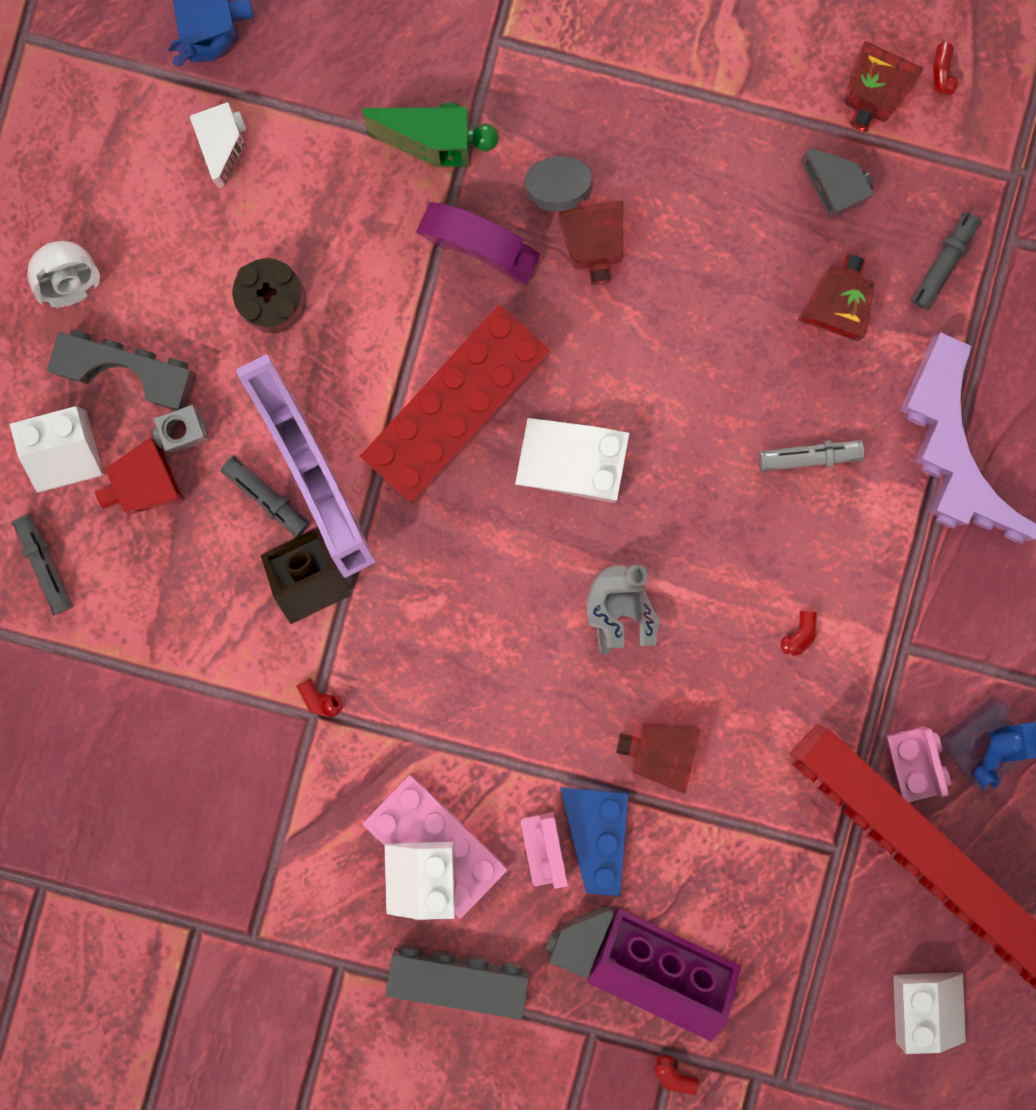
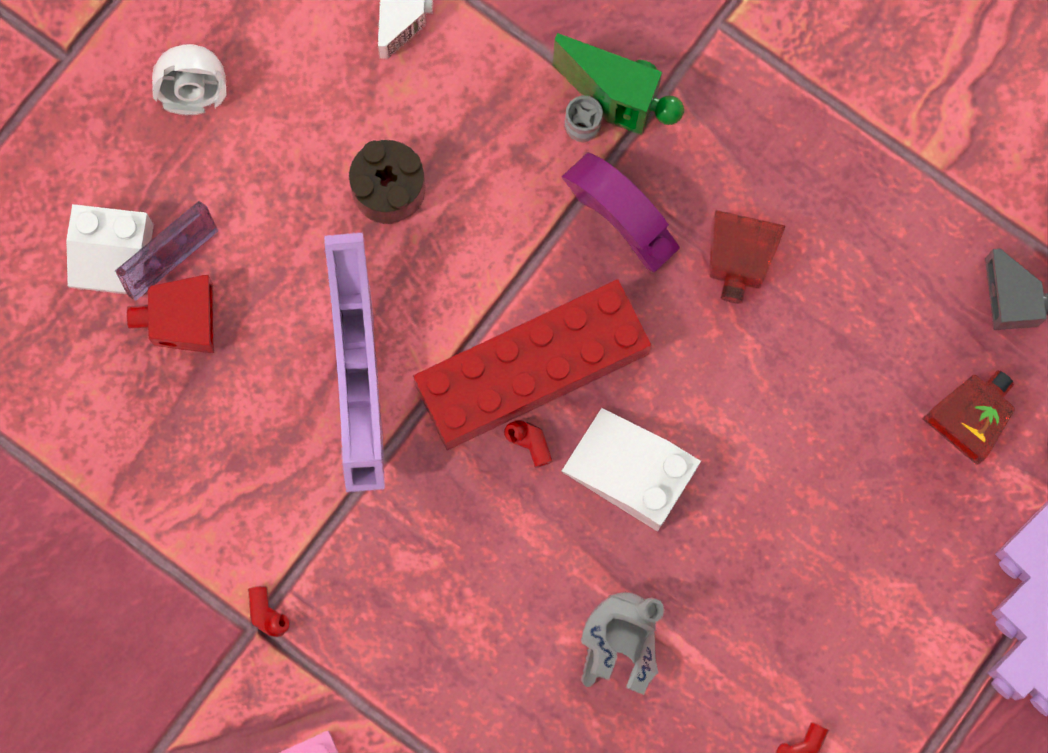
camera: 20 degrees right, 10 degrees down
dark grey pin [11,514,74,615] -> none
dark grey arch [47,329,196,410] -> none
light grey brick [153,405,210,454] -> none
dark grey pin [220,455,311,539] -> none
dark brown slope [260,528,352,624] -> none
dark grey tile [524,156,593,212] -> none
light grey pin [759,439,864,472] -> none
none -> clear purple tile [115,201,218,301]
none -> red arm [504,420,553,467]
none -> light grey wheel [564,96,603,142]

